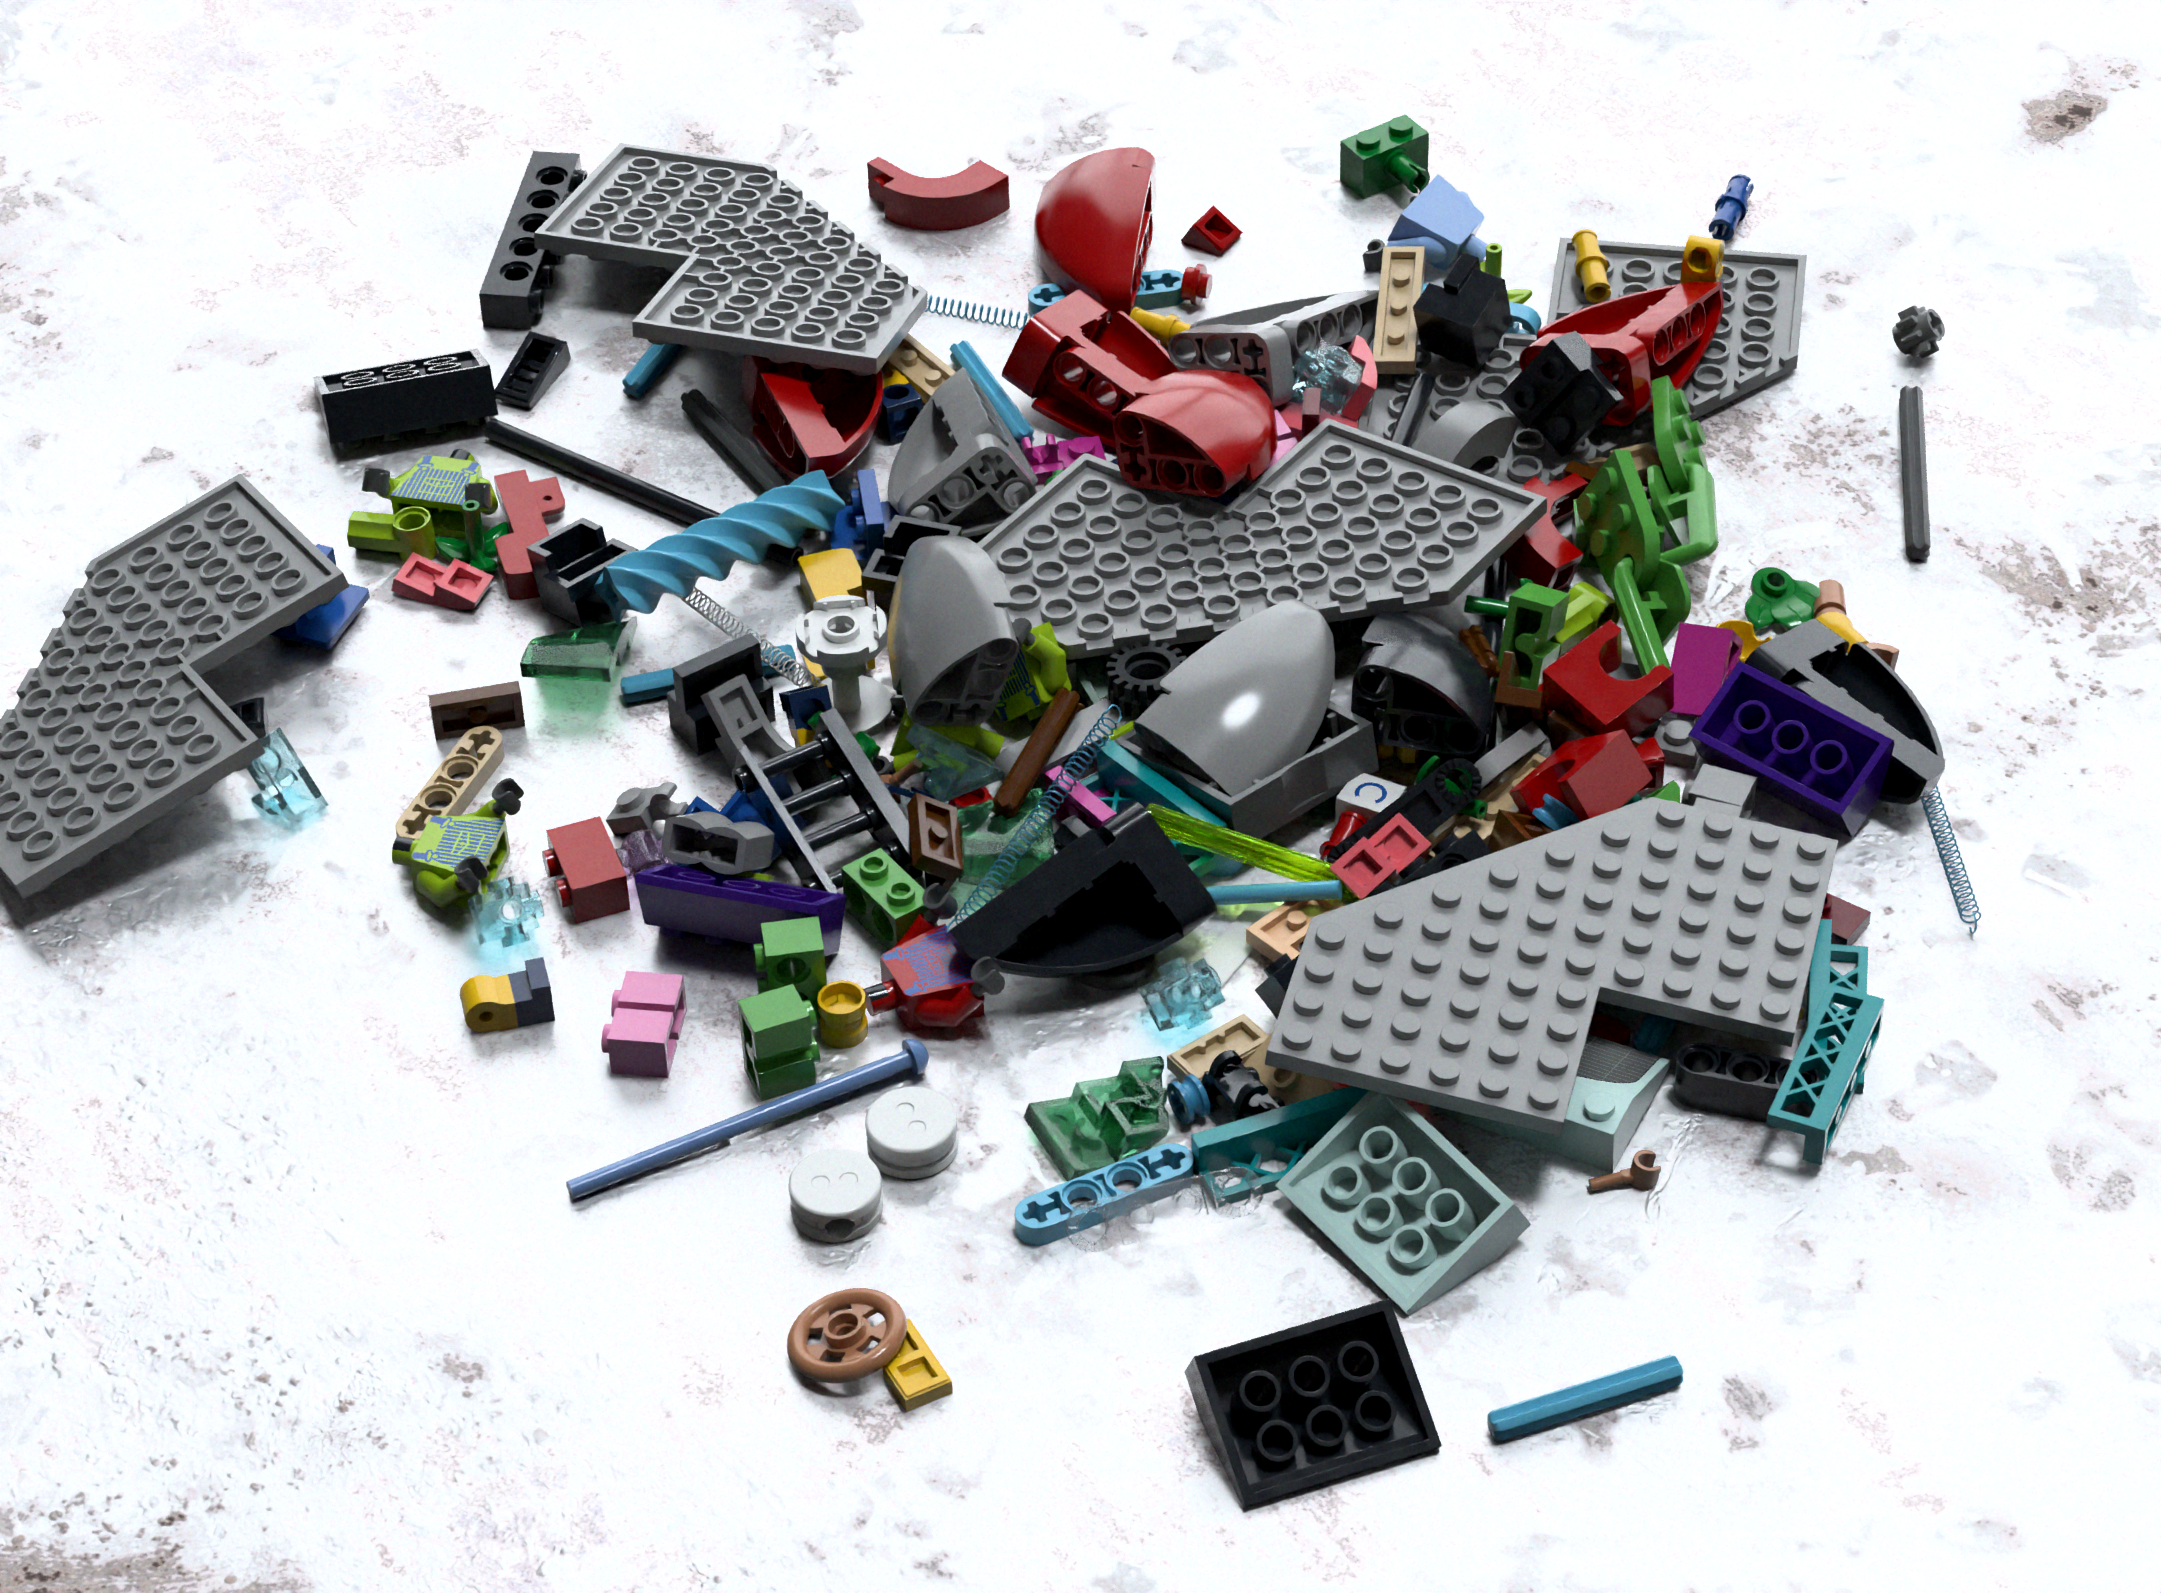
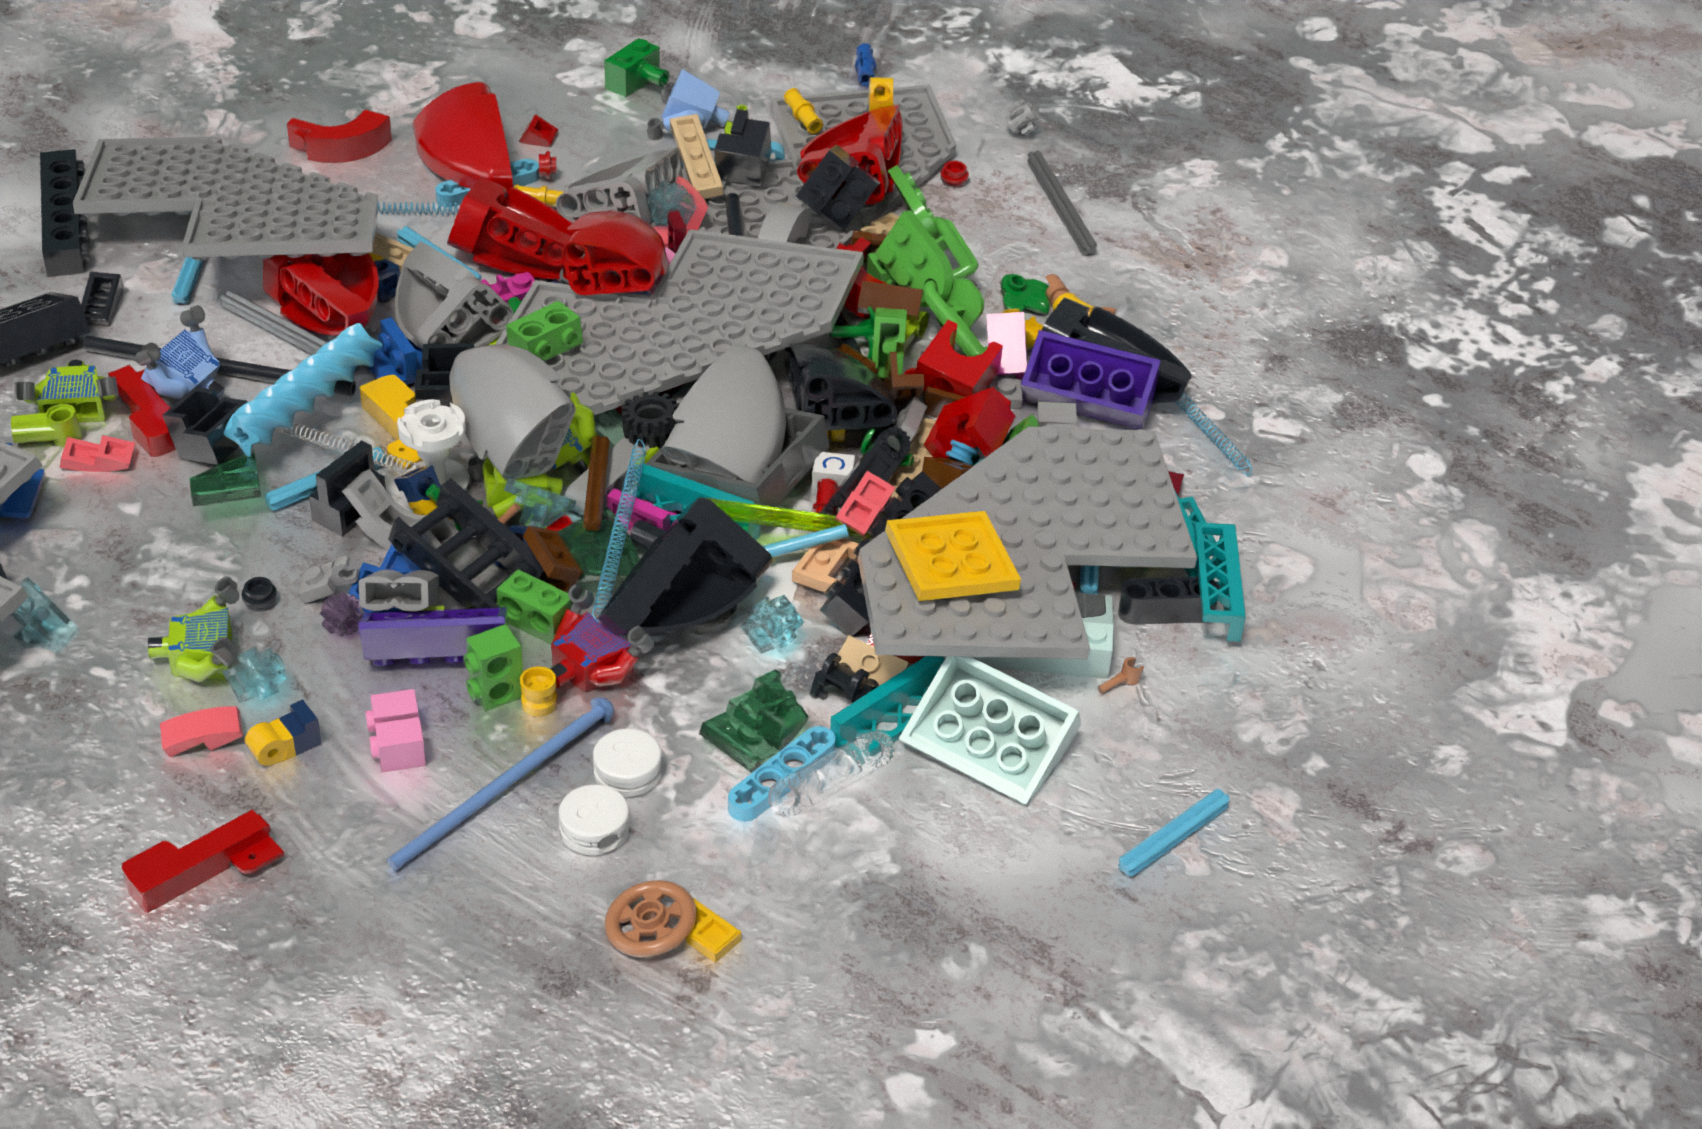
camera: 25 degrees left, 0 degrees up
tan beam [395,726,505,839] -> none
reddish brown panel [428,681,525,741] -> none
green plant [435,500,510,573] -> none
brick [542,816,630,924] -> none
bright green brick [737,984,820,1102] -> none
dark azure bush [1166,1074,1210,1124] -> none
tan plate [1167,1013,1269,1082] -> none
black slope [1184,1298,1442,1508] -> none
none -> red piece [122,809,284,913]
none -> torso [135,305,225,401]
none -> coral slope [160,706,243,757]
none -> black plate [241,577,277,608]
none -> bright green brick [506,300,583,361]
none -> reddish brown tile [857,281,923,321]
none -> yellow plate [885,511,1021,601]
none -> red plate [941,161,969,186]

